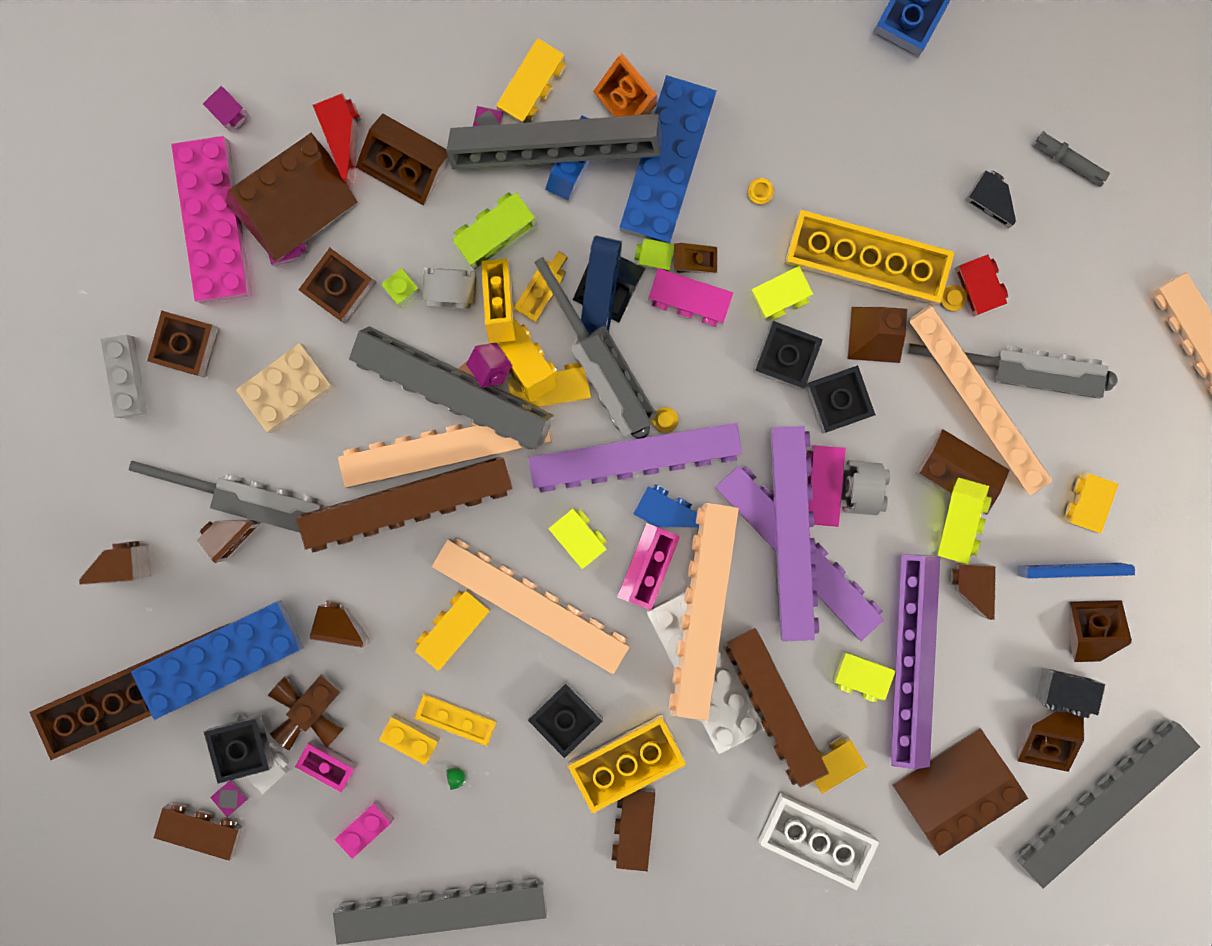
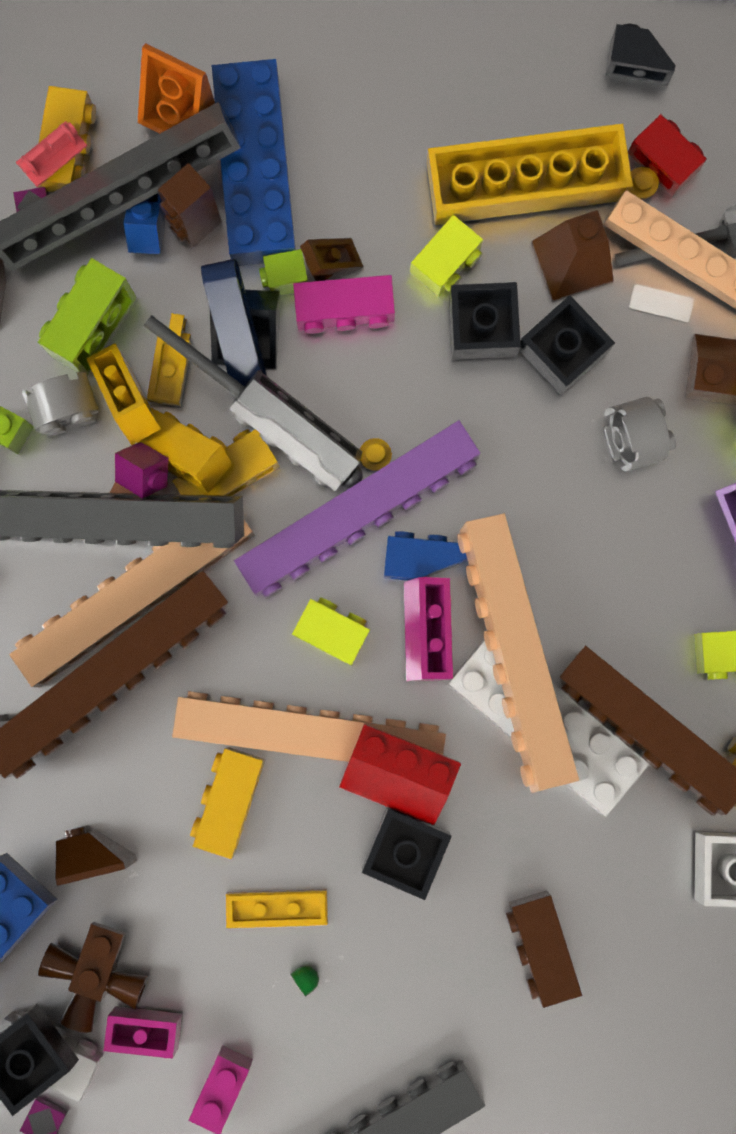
camera: 25 degrees left, 5 degrees down
yellow brick [379,714,440,765] -> none
yellow slope [568,714,687,814] -> none
medium lavender brick [715,466,884,641] -> none
yellow plate [748,178,774,205] -> none
medium lavender brick [771,426,819,642] -> none
dark pink brick [806,445,846,527] -> none
none -> coral hinge [16,121,87,187]
none -> reddish brown brick [158,163,222,247]
none -> red slope [339,723,461,825]
none -> white sticker [629,284,694,322]

